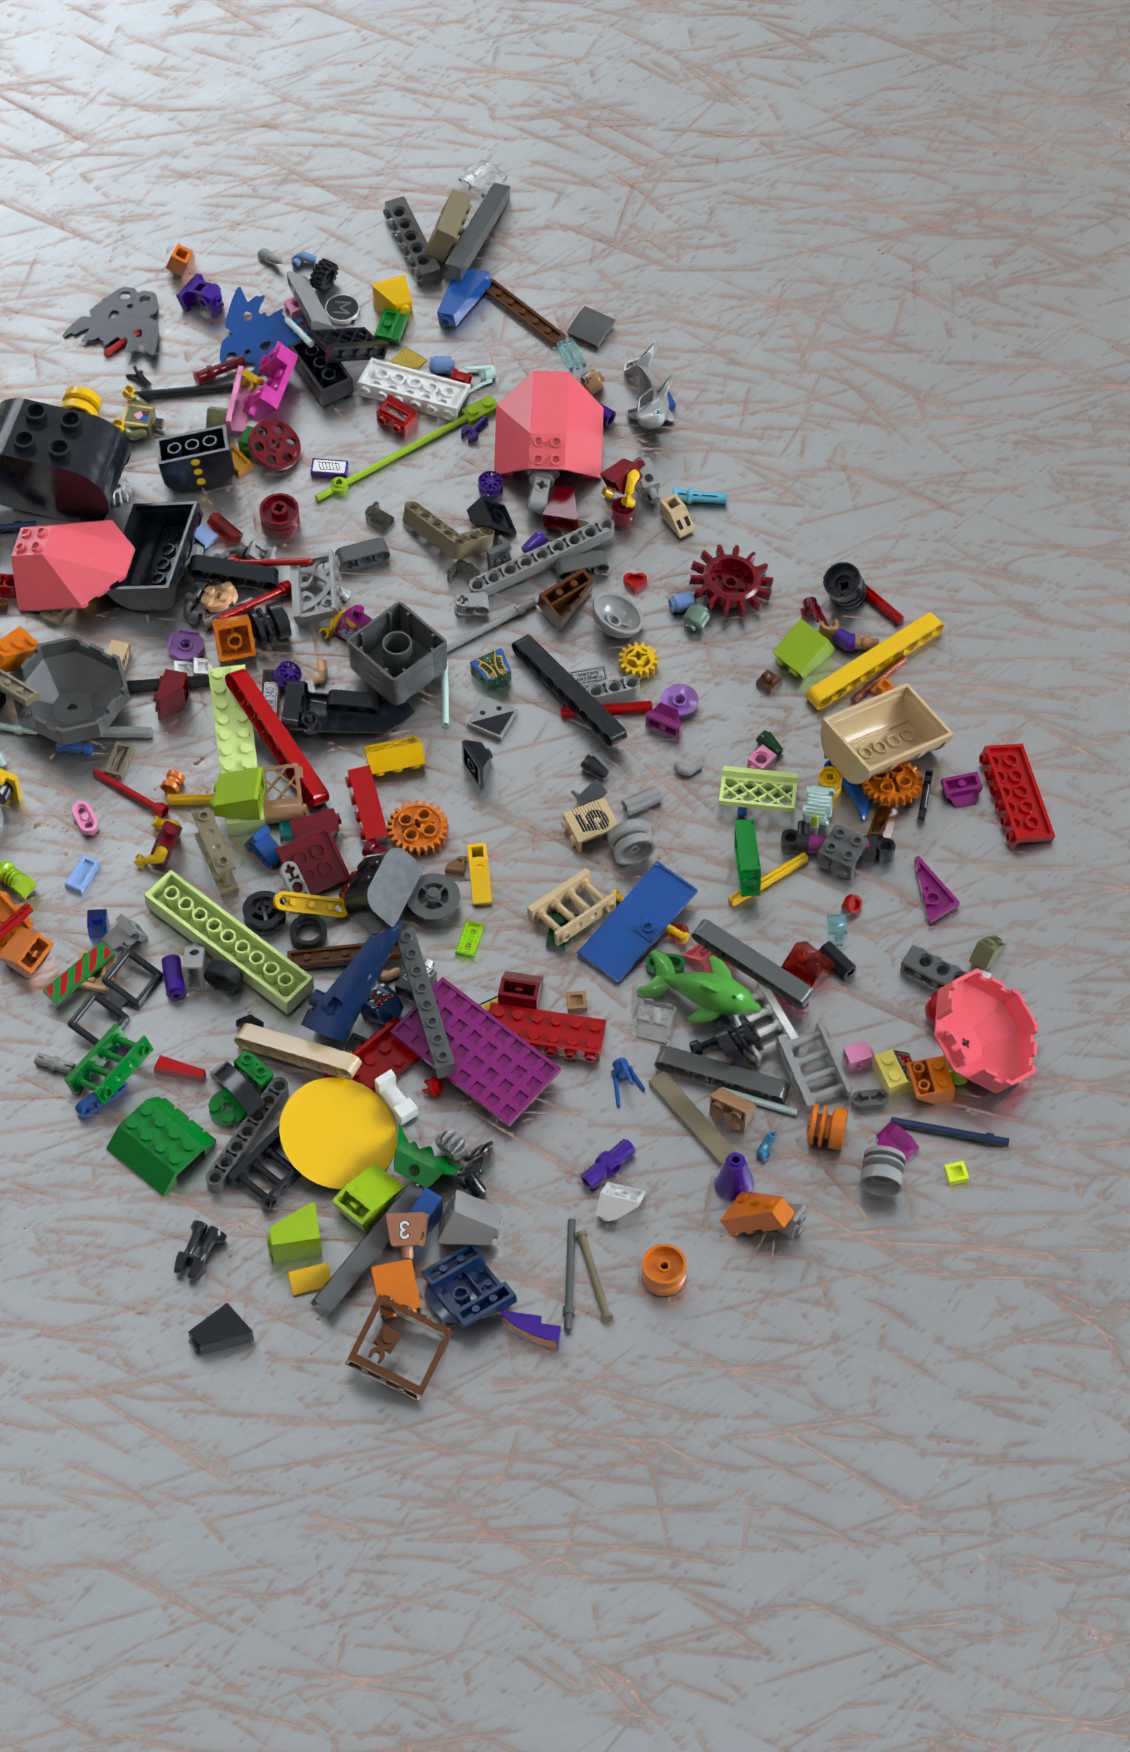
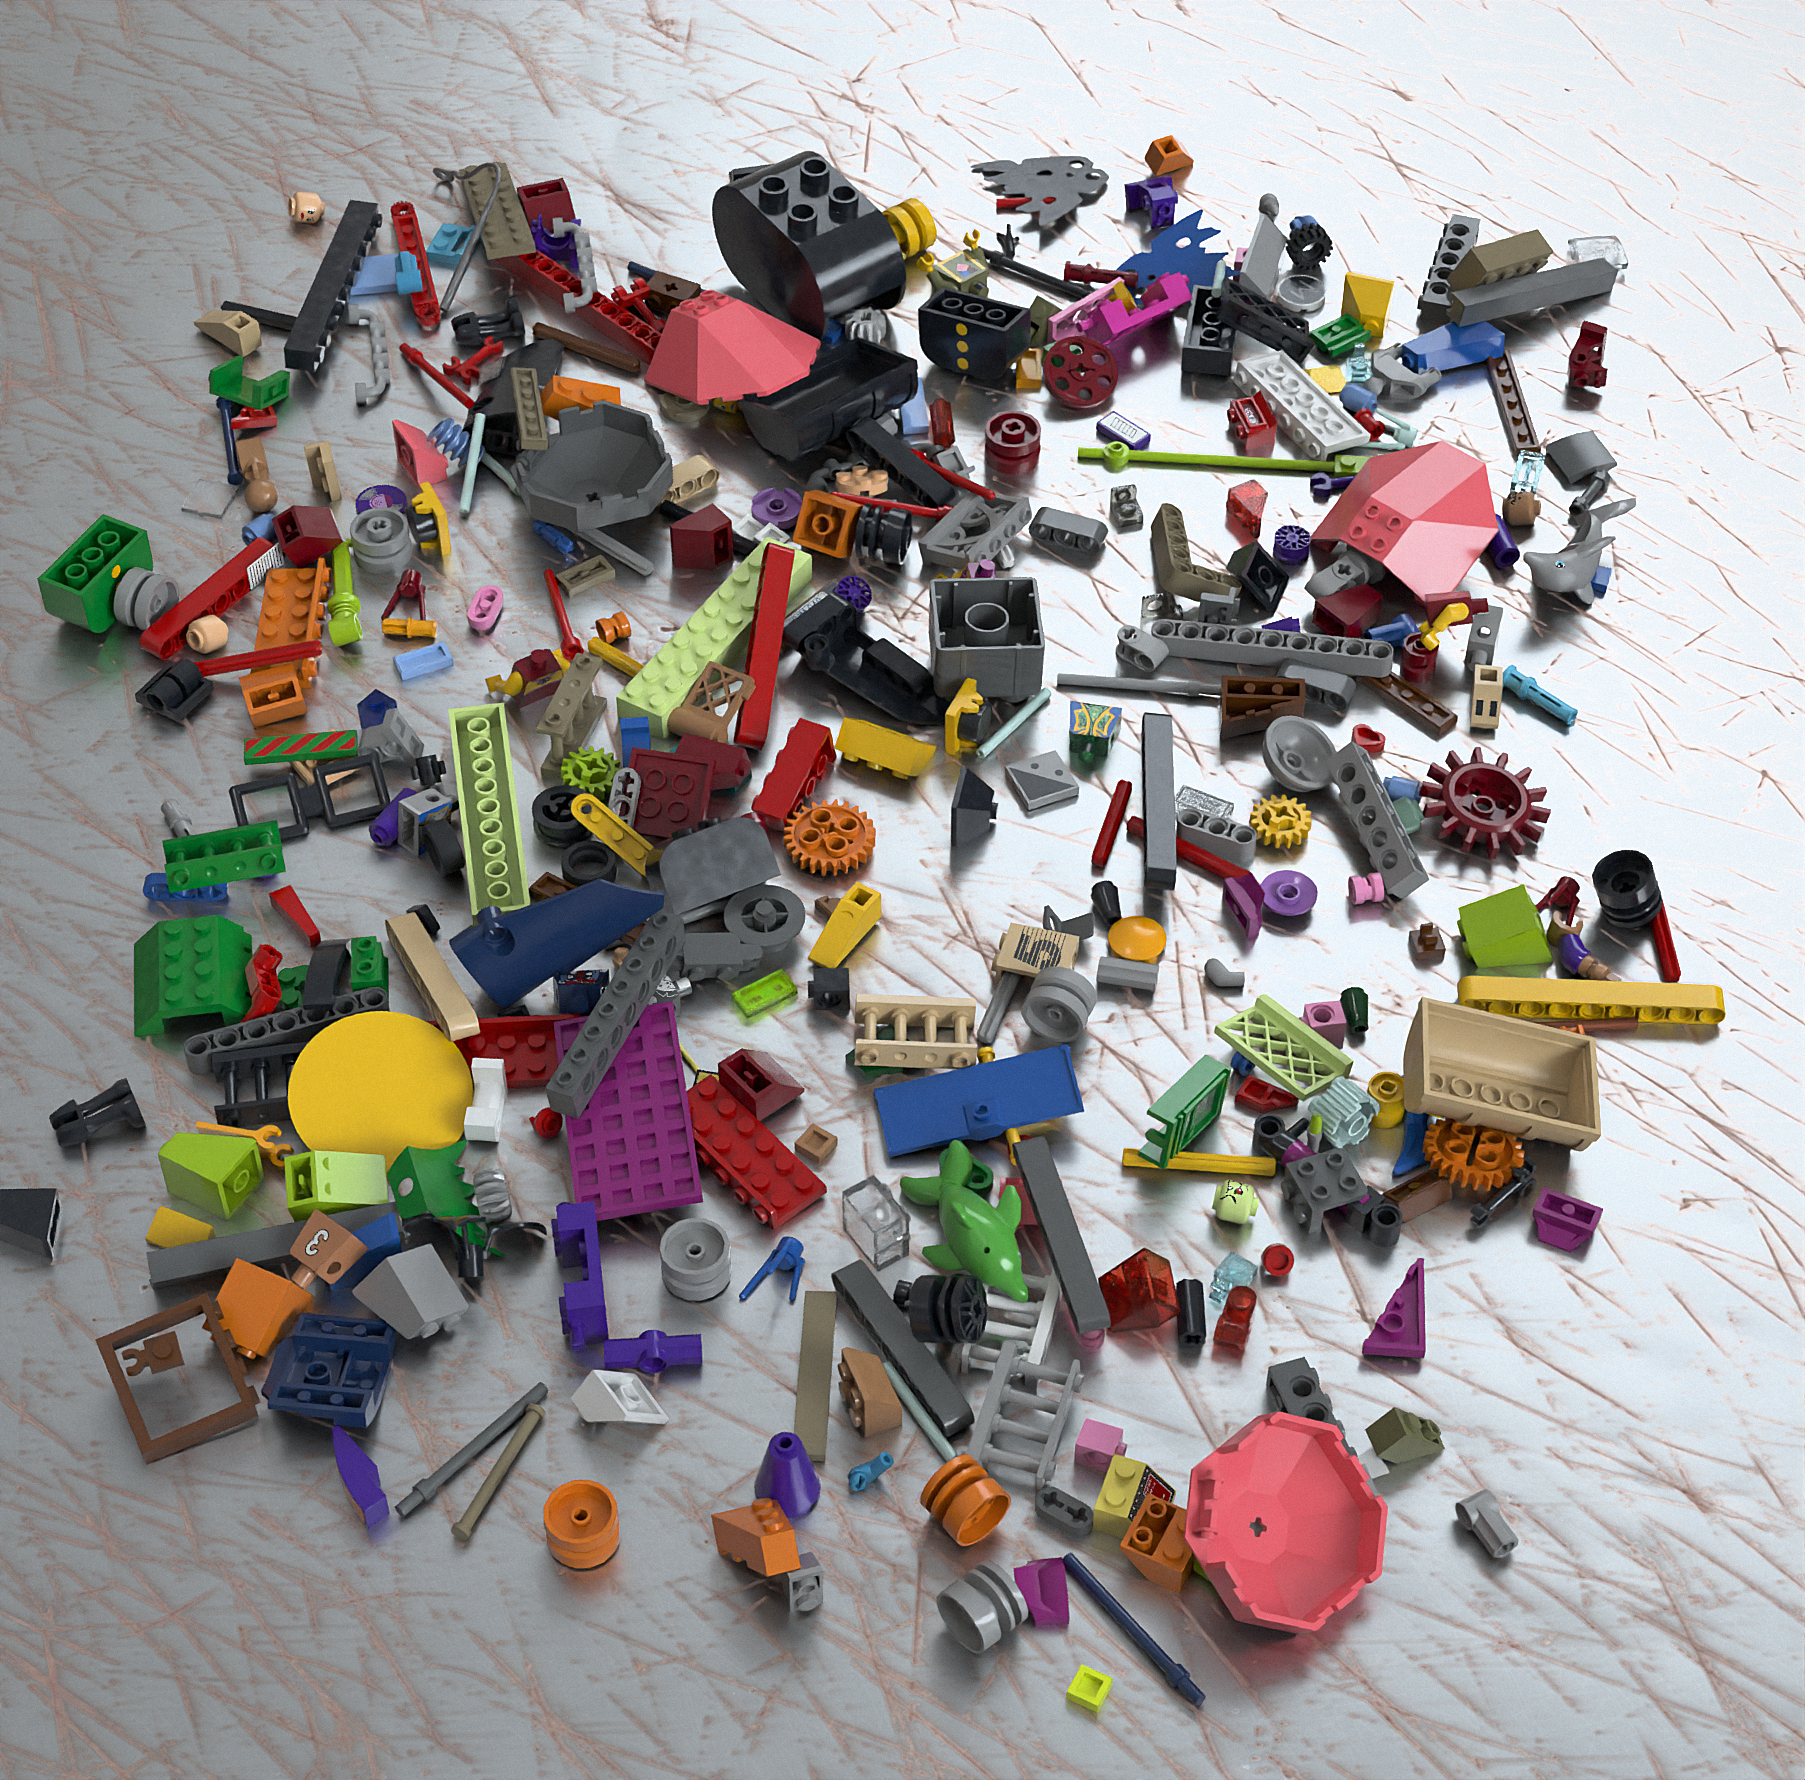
camera: 40 degrees right, 10 degrees down
lime slope [211,767,265,820] -> none
light nougat arm [312,659,327,685] -> none
red bracket [979,743,1055,849] -> none
none -> light orange flag [195,1121,294,1171]
none -> red beam [240,944,283,1023]
none -> dark red plant [381,569,426,621]
none -> light orange axle [382,617,437,638]
none -> black gear [410,754,447,786]
none -> dark purple brick [551,1201,609,1350]
none -> lime gear [560,746,621,800]
none -> light grey wheel [660,1218,732,1301]
none -> dark grey hinge [668,932,764,981]
none -> black brick [808,968,850,1010]
none -> piece [945,678,992,756]
none -> light grey axle [976,971,1022,1044]
none -> red axle [1091,779,1132,867]
none -> light orange dish [1108,916,1166,964]
none -> yellowish green head [1212,1180,1260,1224]
none -> clear red piece [1213,1285,1257,1351]
none -> clear red slope [1226,478,1269,539]
none -> red tile [1235,1075,1299,1113]
none -> light grey brick [1326,741,1430,899]
none -> clear light blue plate [1346,342,1373,383]
none -> bright pink wheel [1348,872,1384,905]
none -> reddish brown tile [1356,671,1458,736]
none -> light grey connector [1363,342,1442,399]
none -> blue piece [1364,614,1420,648]
none -> light grey piece [1455,1489,1519,1559]
none -> dark red tile [1567,320,1608,388]
none -> dark grey bar [1569,470,1611,517]

